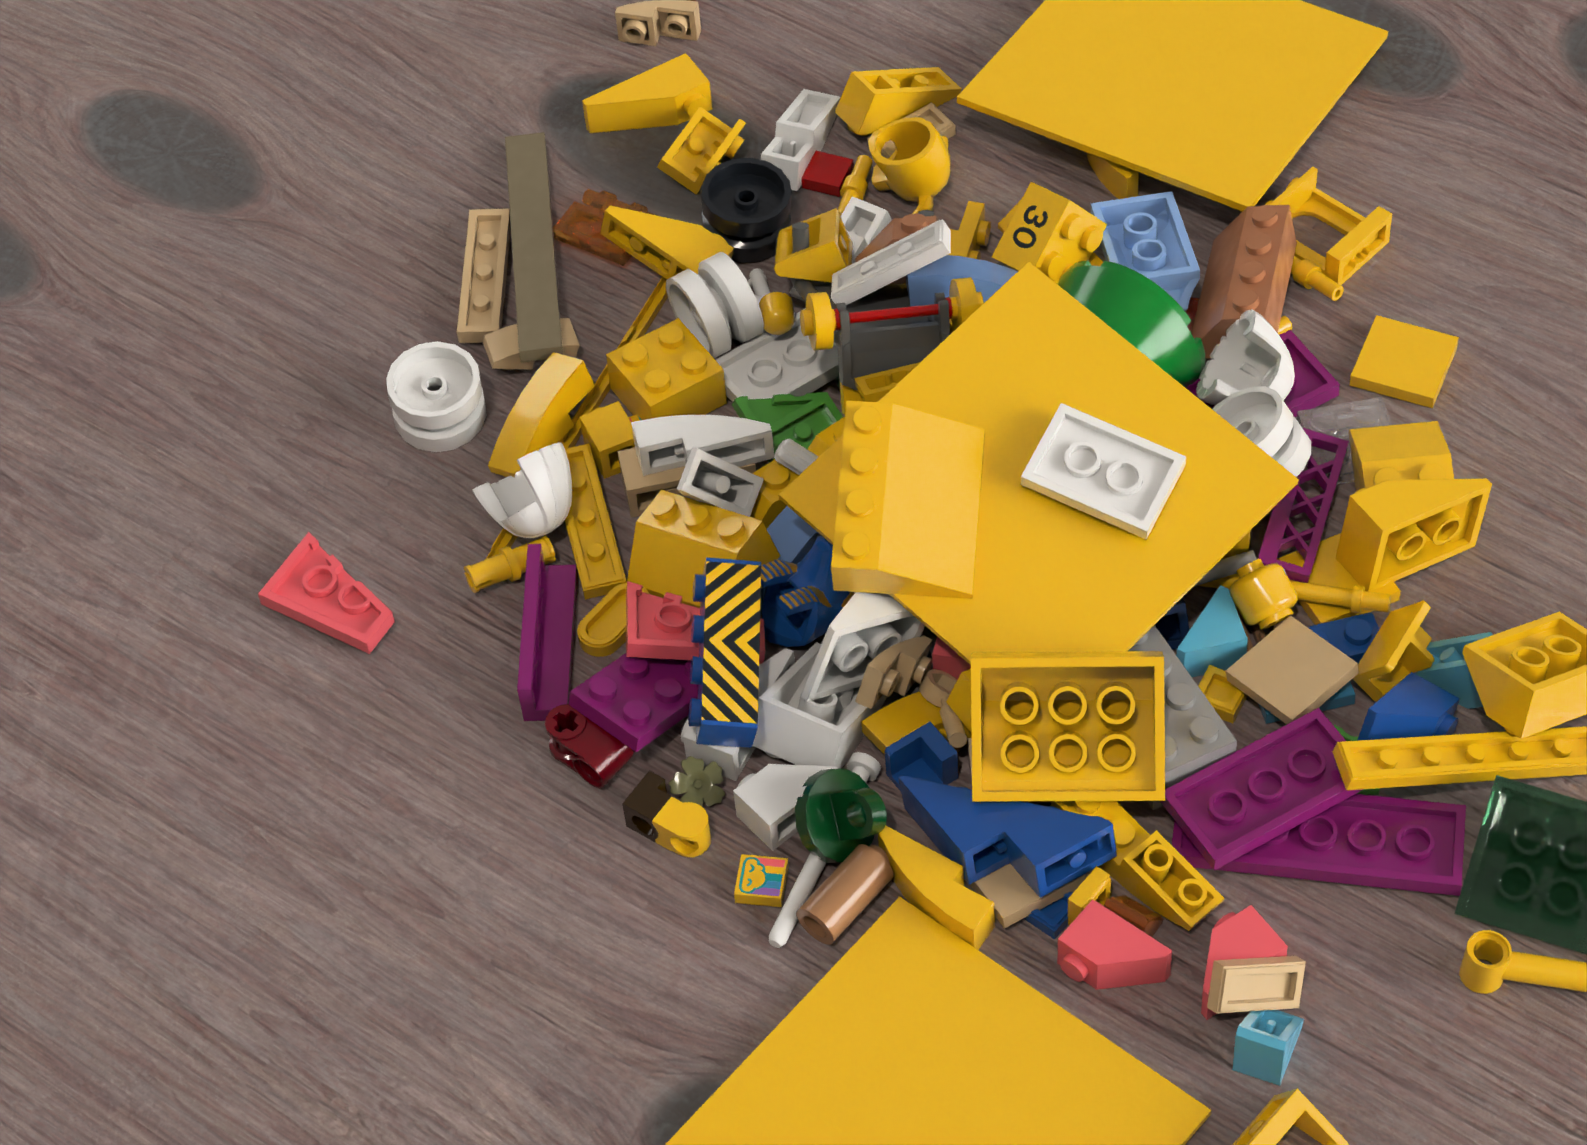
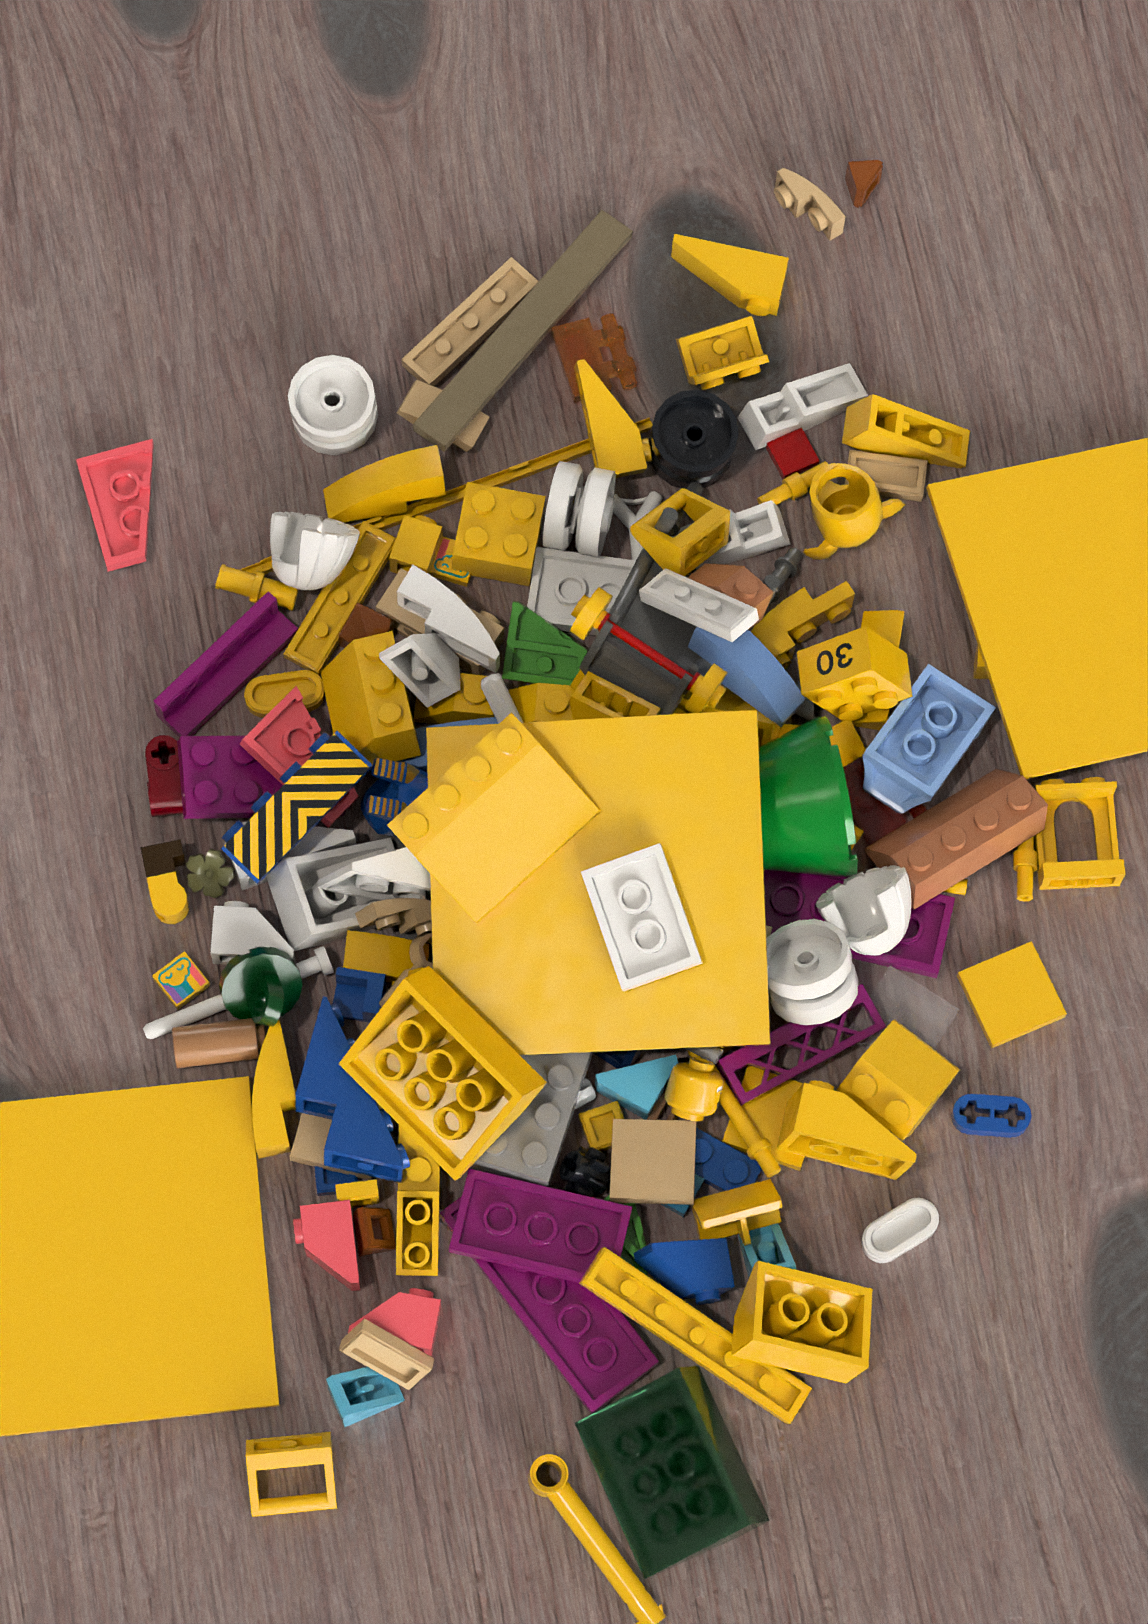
camera: 35 degrees right, 20 degrees up
yellow piece [759,292,795,335] -> none
none -> dark orange slope [339,602,393,648]
none -> black gear [560,1146,611,1197]
none -> white tile [861,1198,939,1263]
none -> blue beam [951,1094,1032,1138]

